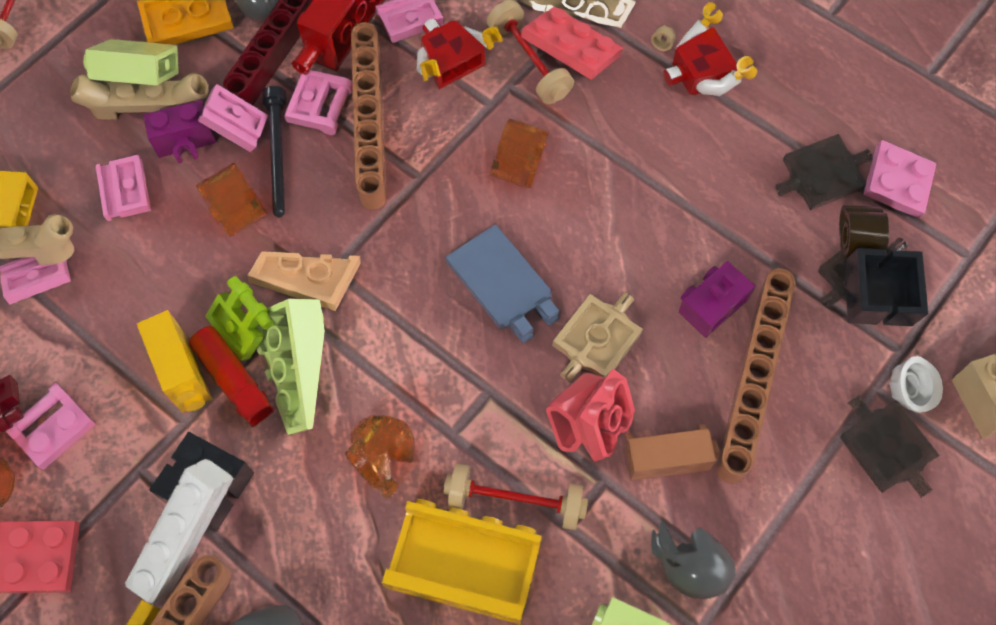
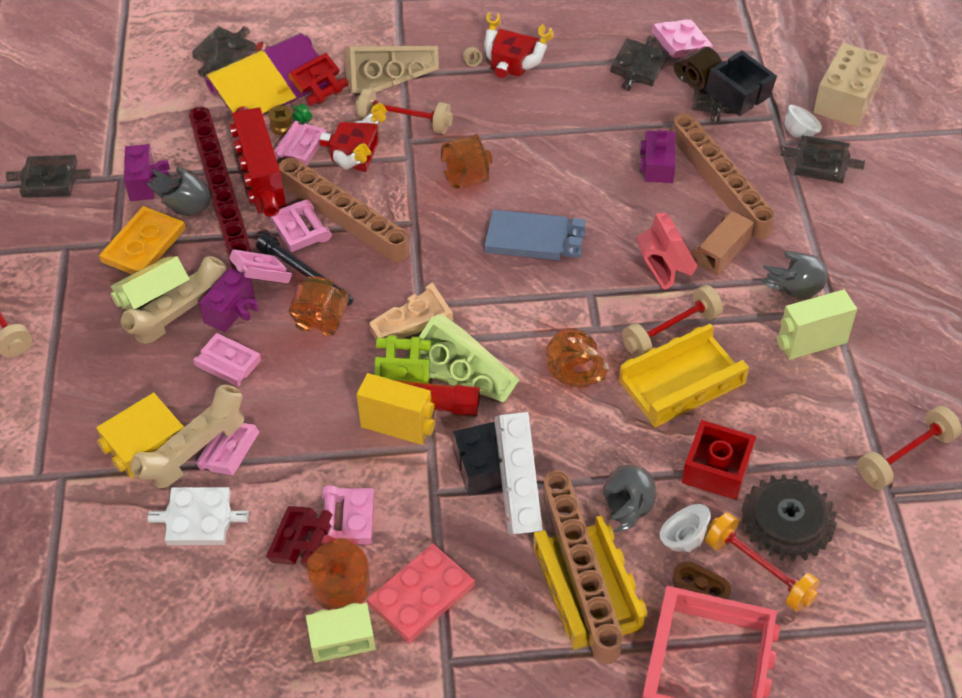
camera: 45 degrees left, 15 degrees down
coral plate [521,6,623,80] -> none
tan plate [552,292,643,383] -> none

